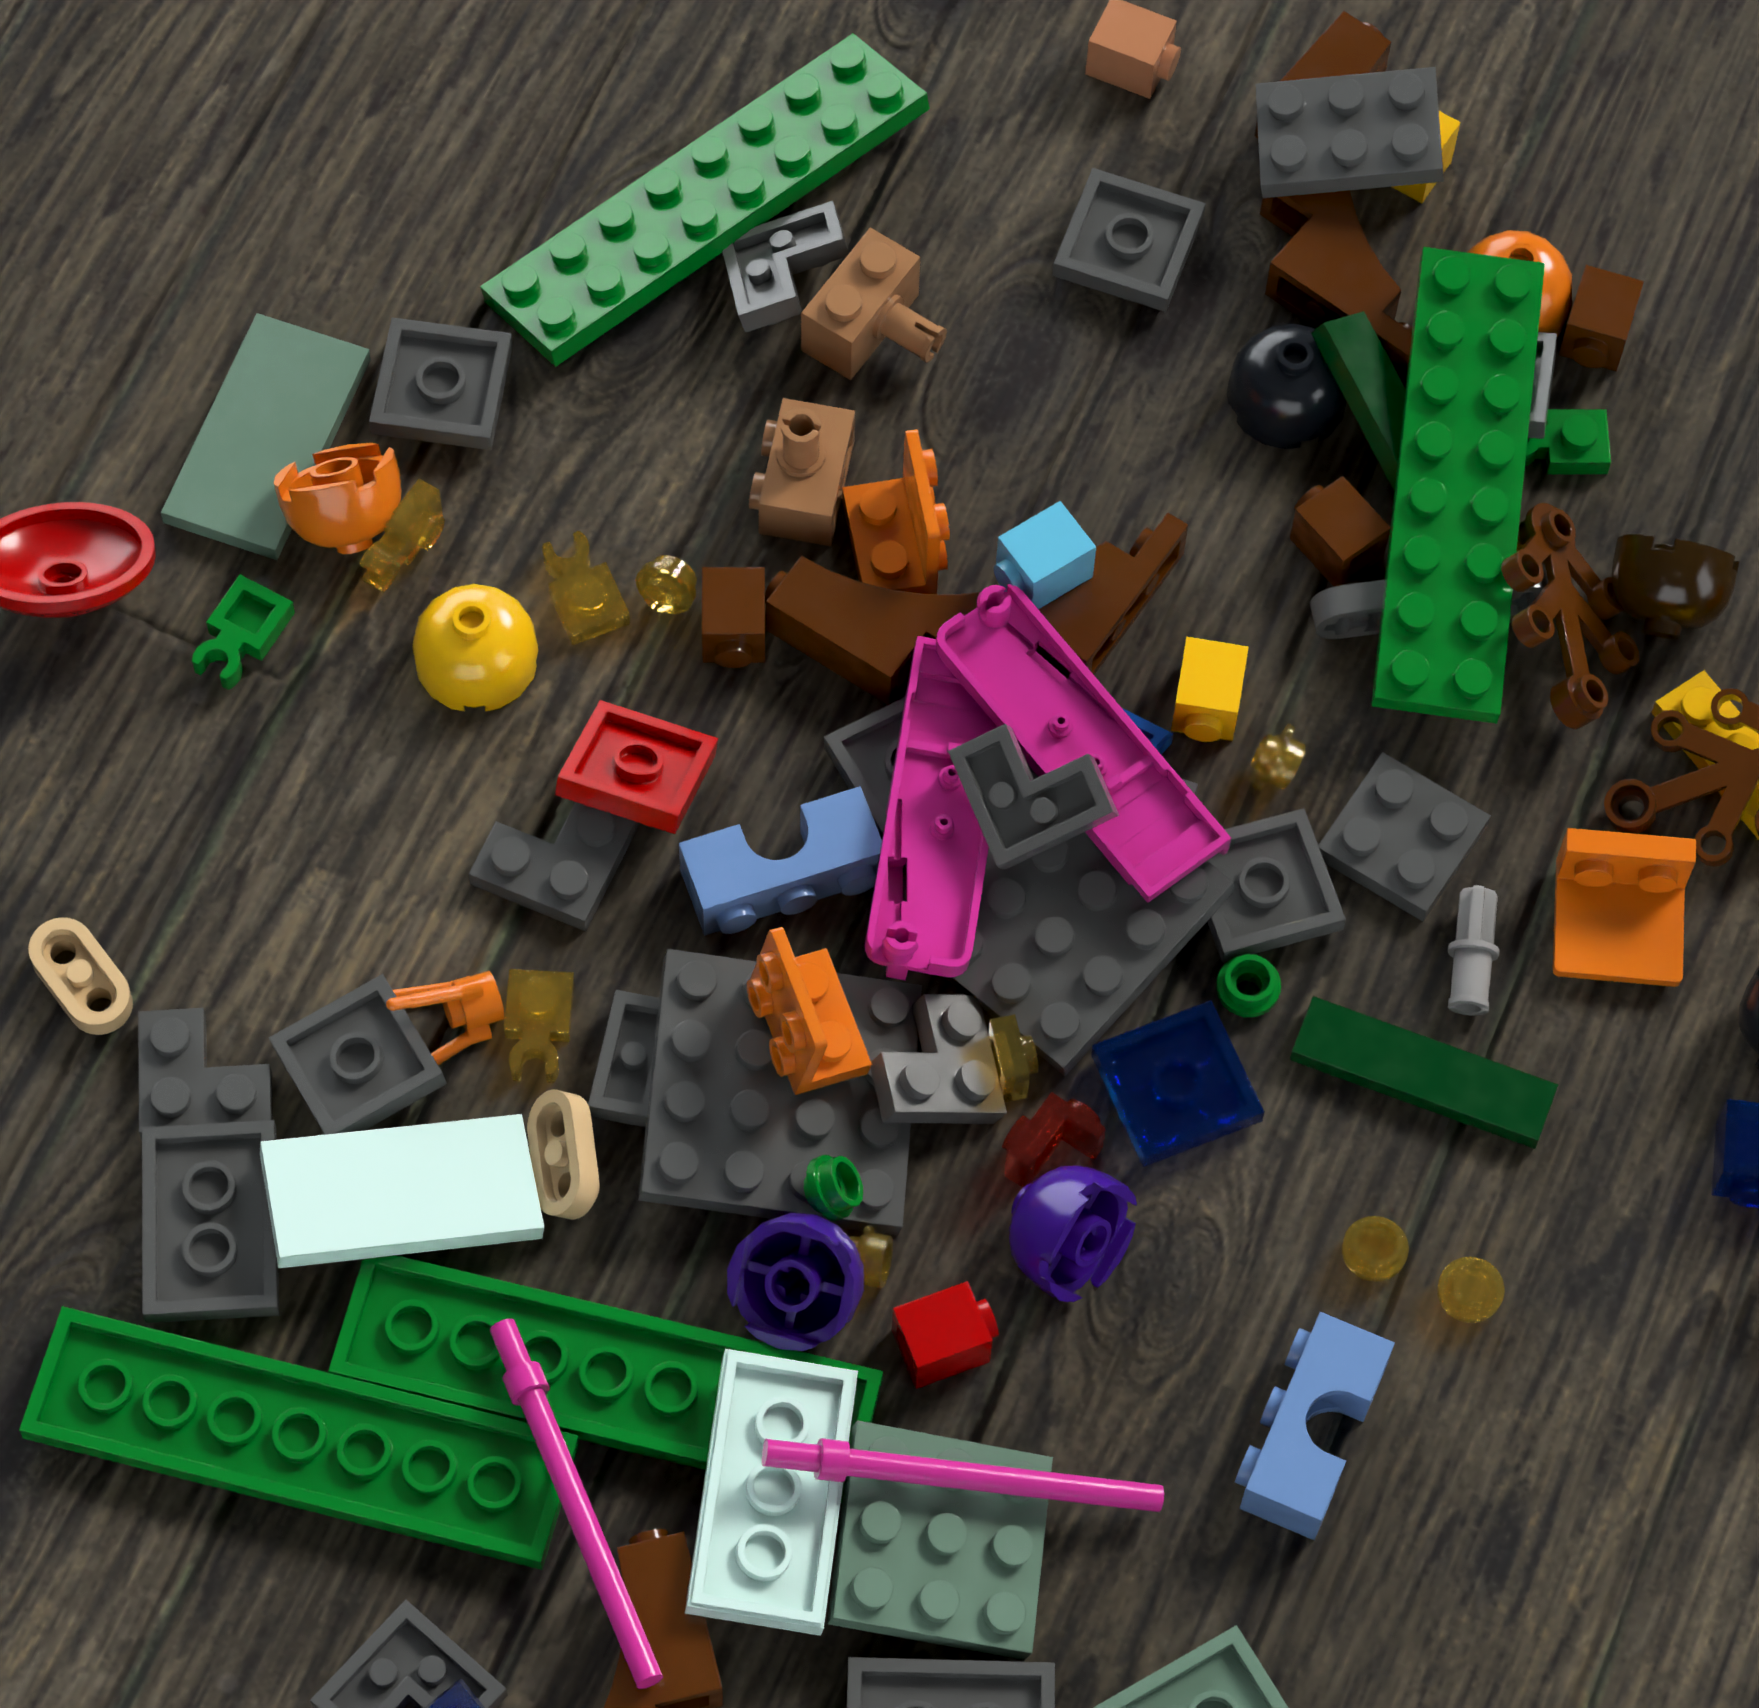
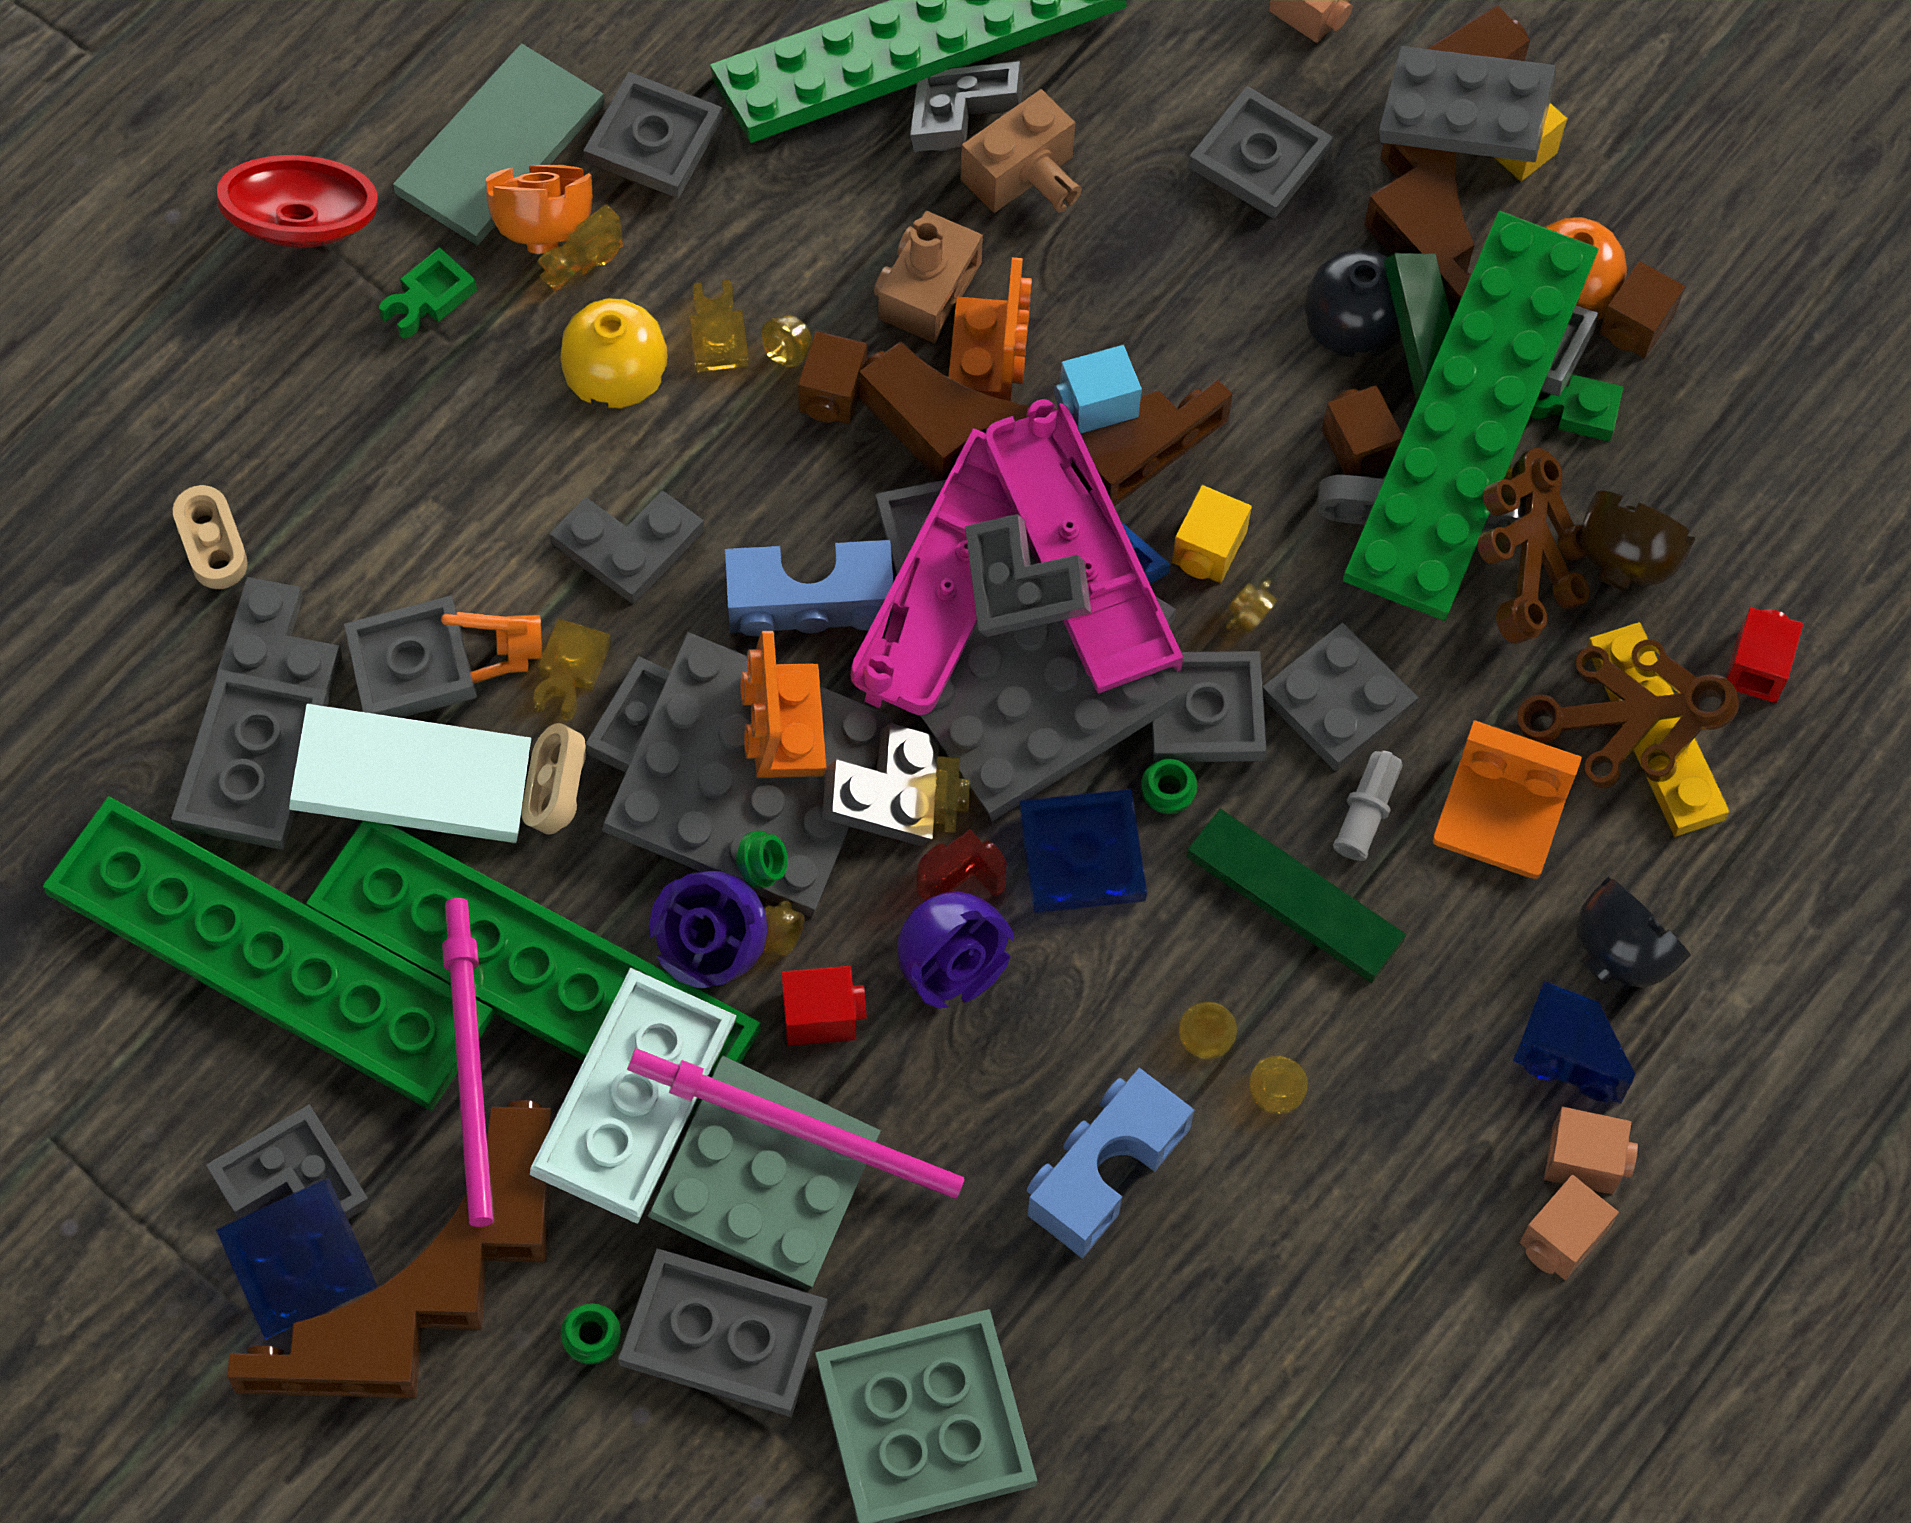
camera: 15 degrees right, 0 degrees up
red plate [555,700,718,834] -> none

